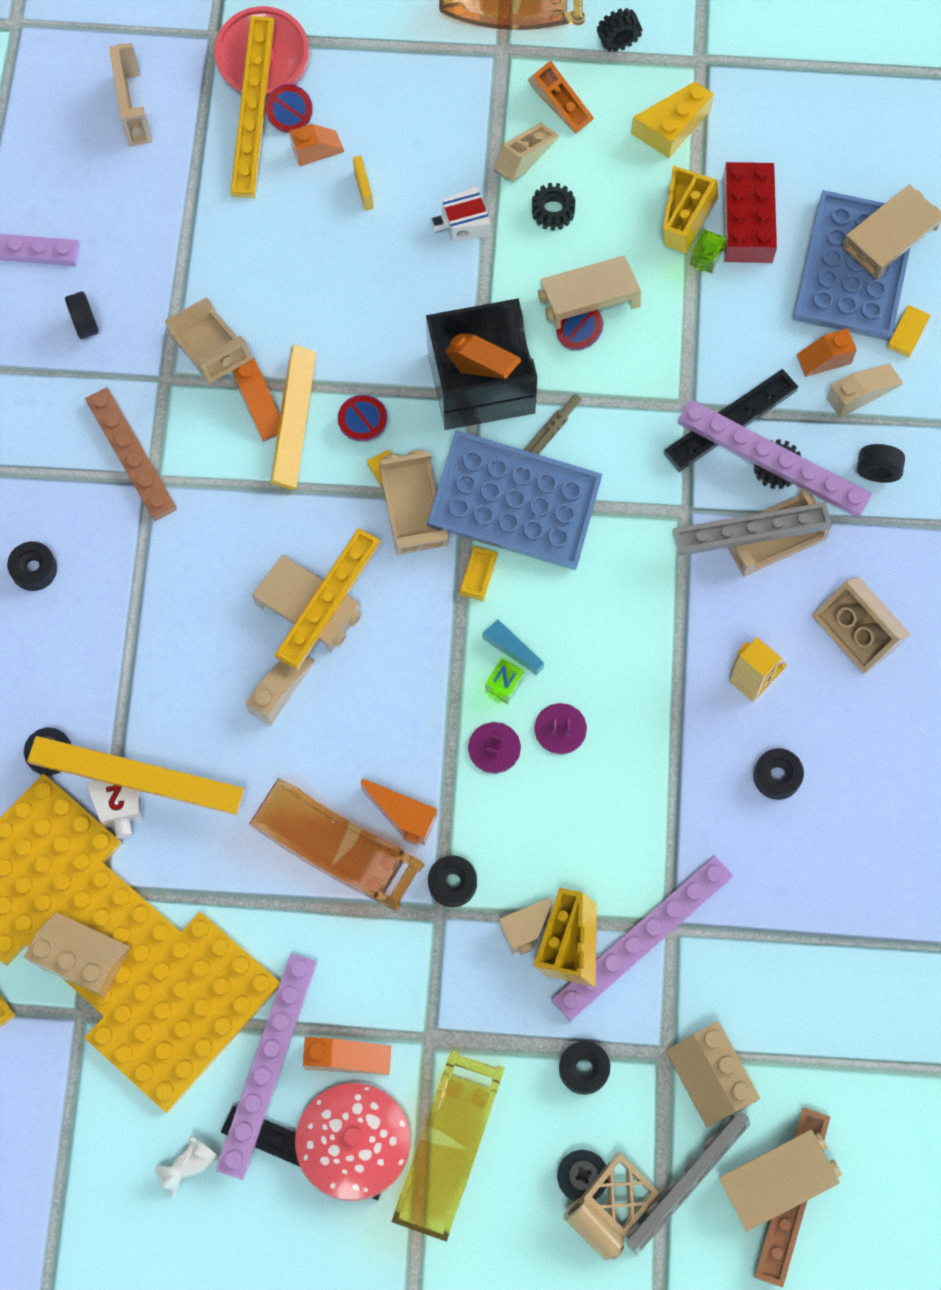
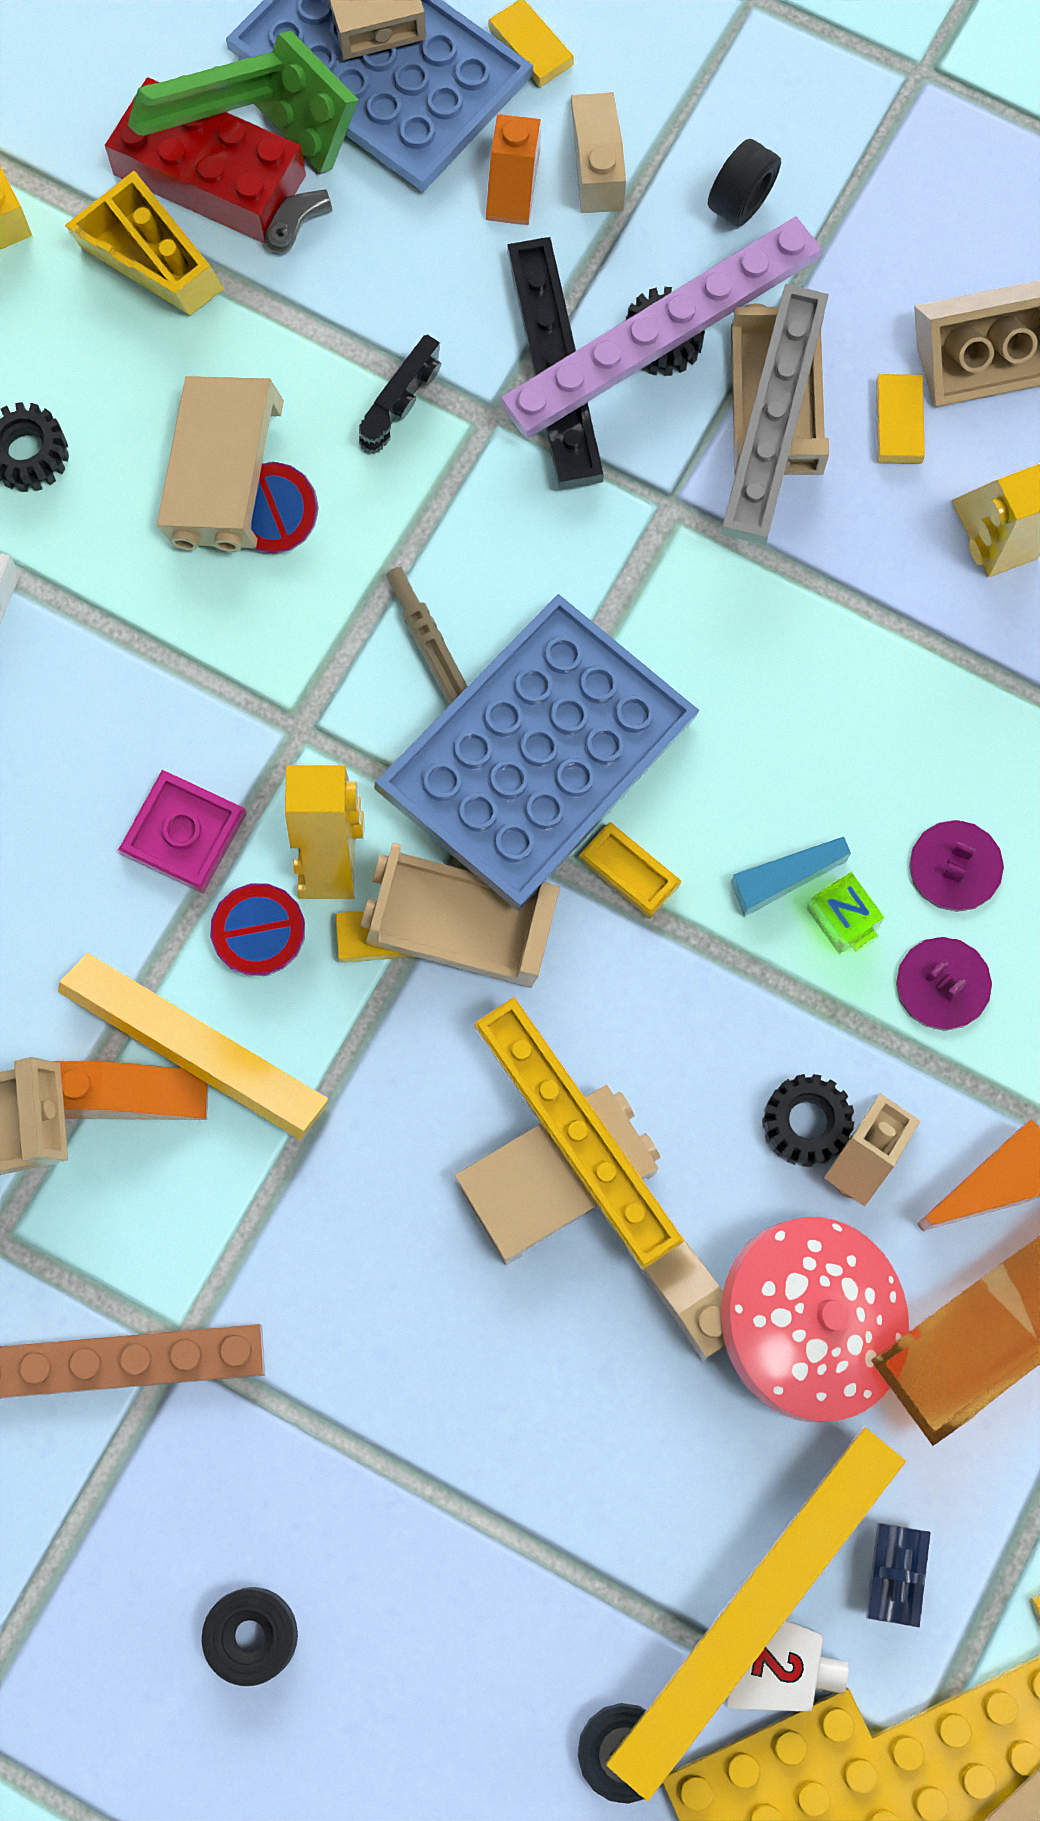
camera: 65 degrees left, 5 degrees up
black piece [426,298,538,430] -> none
orange slope [445,333,521,379] -> none
clear neon green brick [690,229,726,274] -> none
none -> dark pink tile [118,769,247,894]
none -> bright green bracket [128,30,359,173]
none -> dark grey arm [265,189,332,254]
none -> yellow wedge [285,765,365,899]
none -> black hinge [359,334,442,455]
none -> coral dish [721,1217,909,1423]
none -> black tyre [762,1074,855,1167]
none -> tan slope [824,1093,921,1207]
none -> dark blue hips [866,1523,931,1628]
none -> yellow tile [876,374,925,463]

